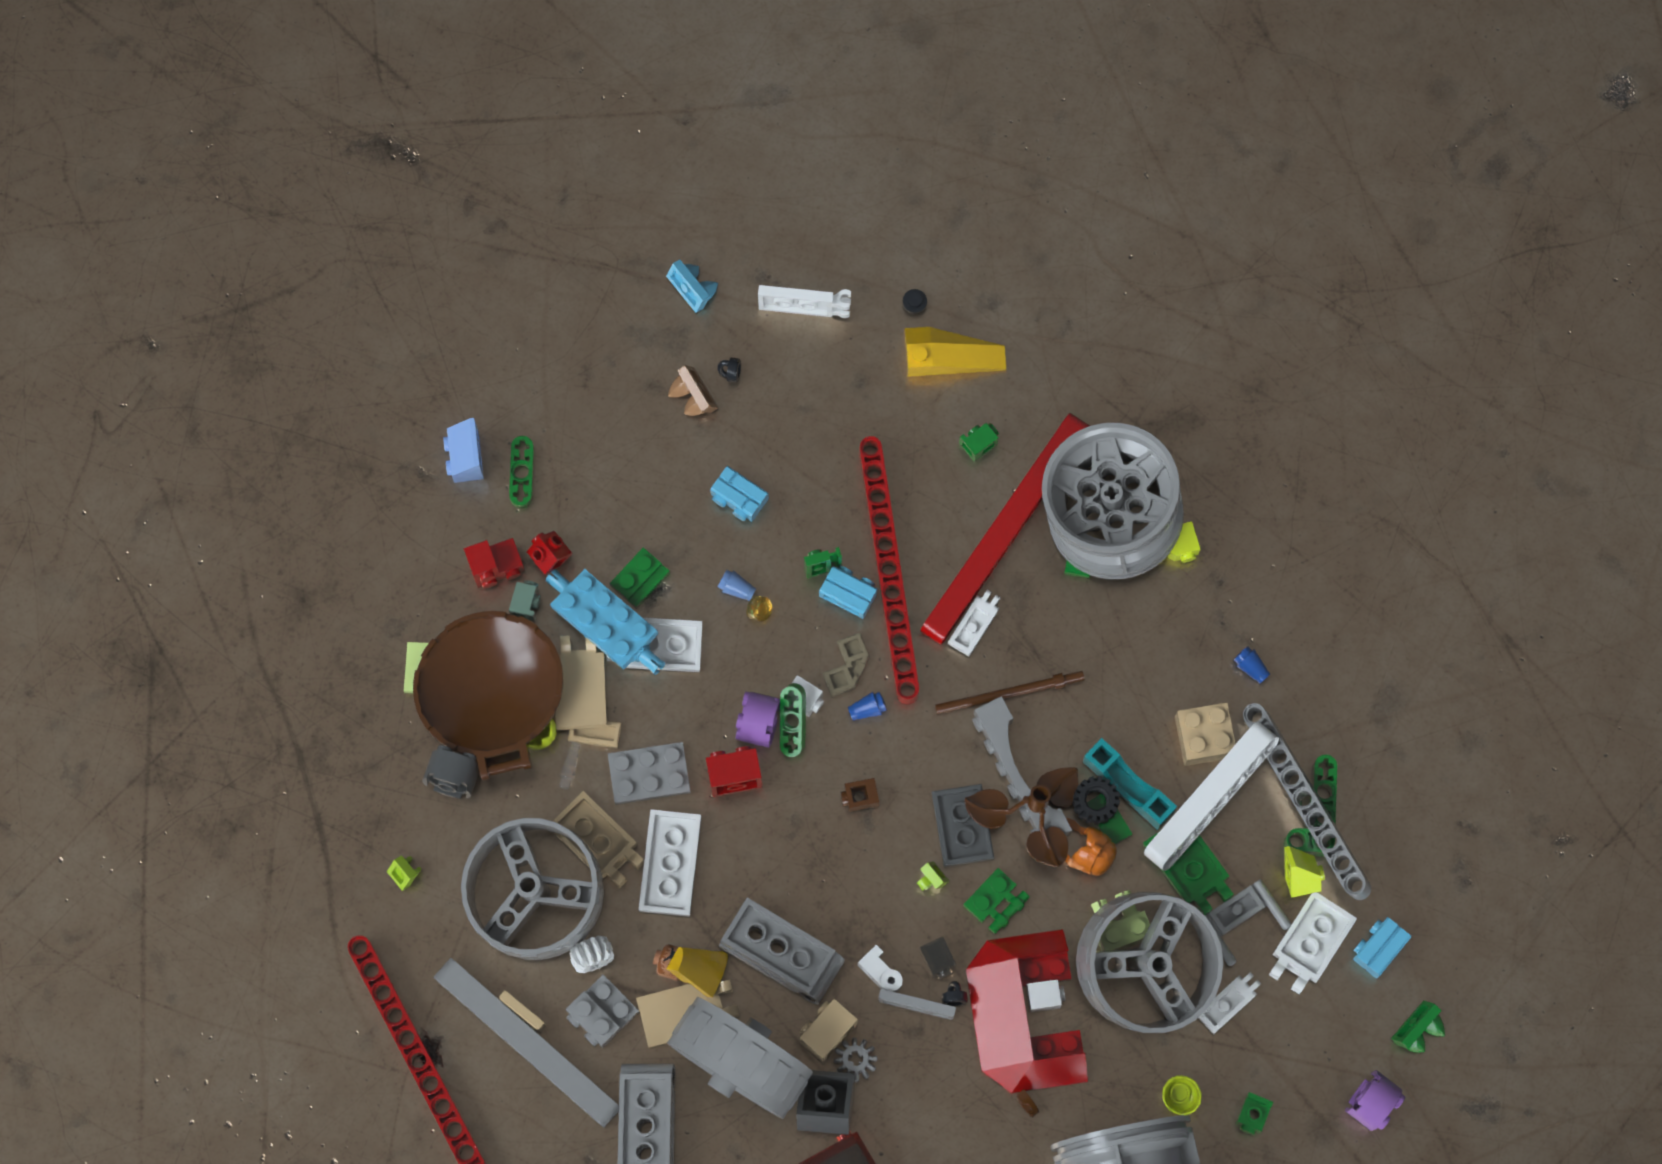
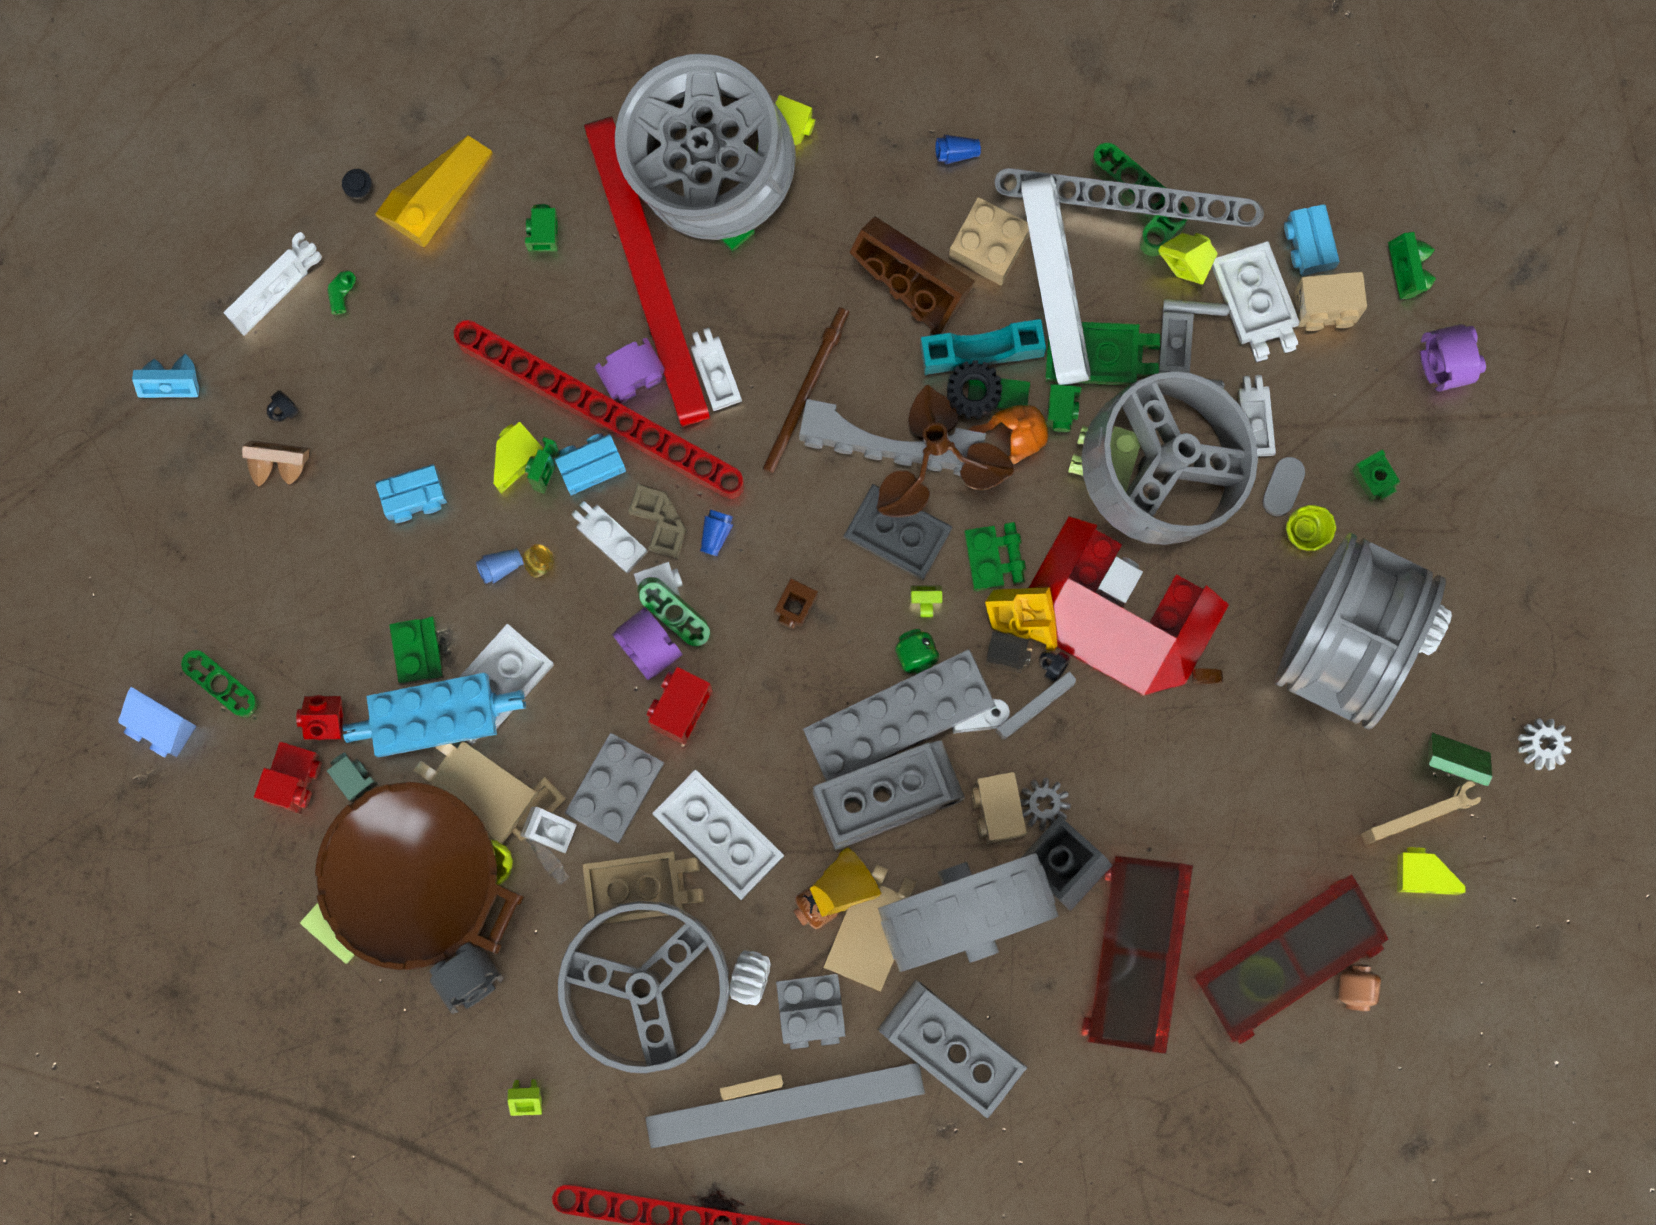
camera: 50 degrees left, 5 degrees up
none -> green arm [327,270,356,315]
none -> neon yellow slope [493,422,544,493]
none -> white slope [520,807,577,854]
none -> white hinge [571,501,648,574]
none -> medium lavender brick [594,338,665,404]
none -> light grey plate [803,649,996,781]
none -> reddish brown wedge [849,216,975,335]
none -> green head [895,629,940,674]
none -> yellow slope [985,587,1057,651]
none -> green brick [1046,384,1081,432]
none -> light grey tile [1263,457,1305,516]
none -> tan brick [1293,272,1367,331]

